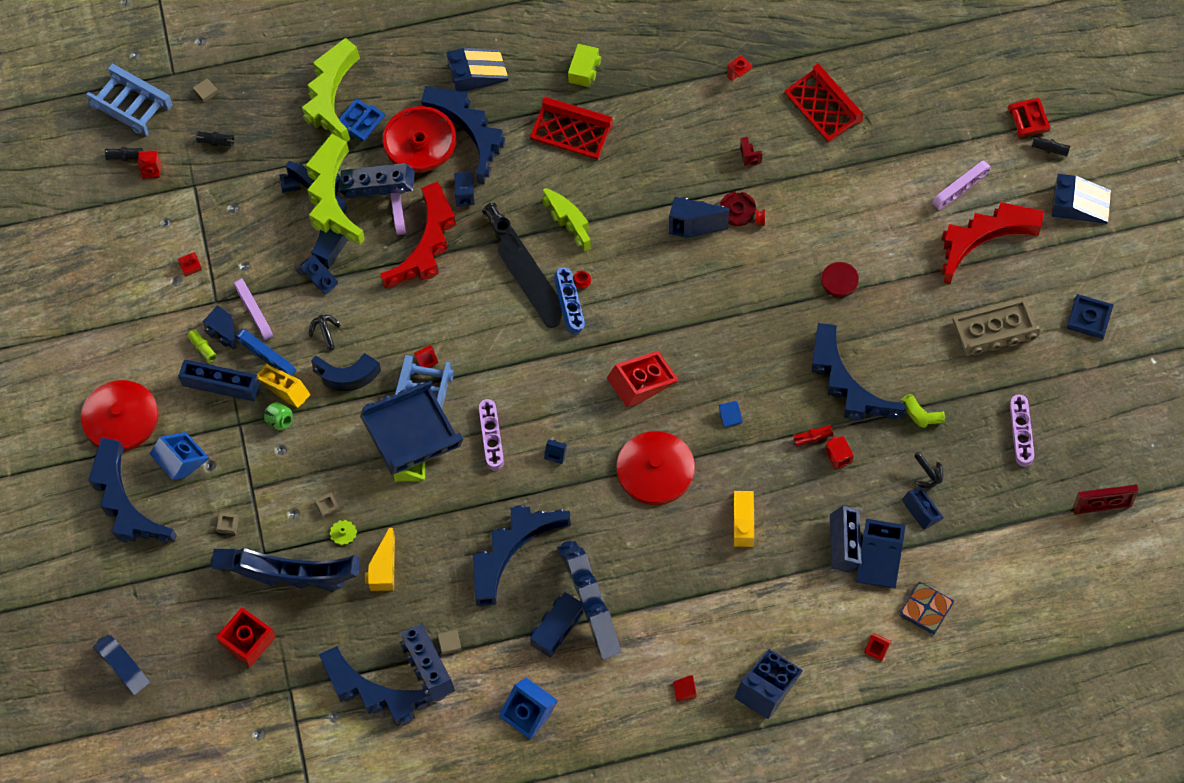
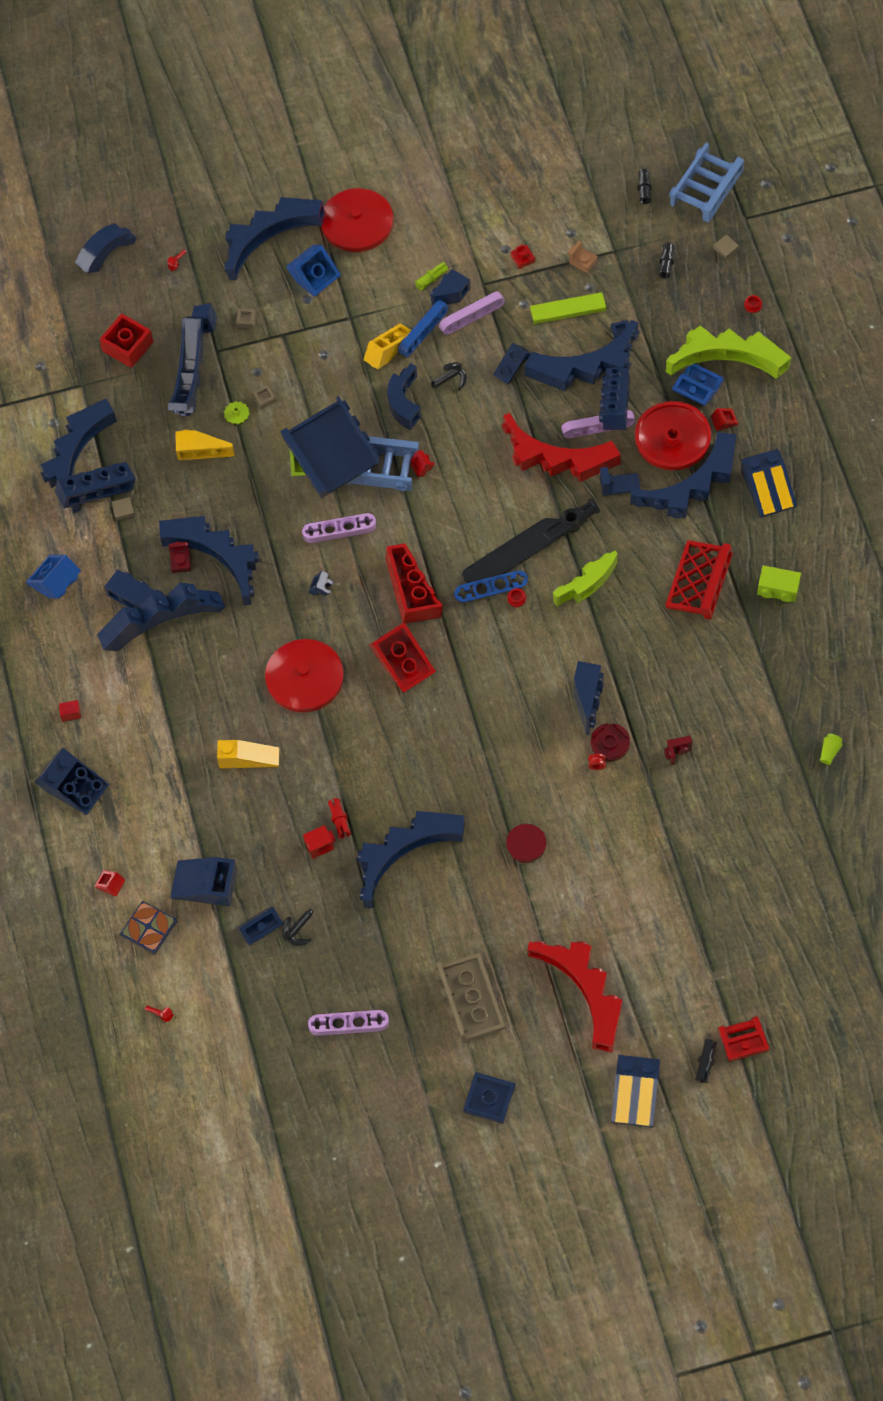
camera: 90 degrees right, 0 degrees up
red brick [138,151,161,178] -> none
dark blue brick [178,359,260,402] -> none
bright green head [264,402,293,430] -> none
lime arch [306,134,365,245] -> none
blue slope [719,401,743,428] -> none
red bracket [727,55,752,81] -> none
red fence [784,63,864,143] -> none
dark blue brick [830,506,861,572] -> none
lime arm [901,394,945,428] -> none
lavender beam [932,161,991,210] -> none
dark red tile [1073,484,1139,515] -> none
none -> red hand [145,1005,174,1022]
none -> red hand [167,249,186,271]
none -> dark red bracket [169,541,191,573]
none -> red wedge [385,543,443,624]
none -> lime tile [530,292,606,324]
none -> medium nougat bracket [568,241,598,273]
none -> red slope [711,408,739,431]
none -> red plate [744,295,763,313]
none -> lime cone [820,734,843,765]

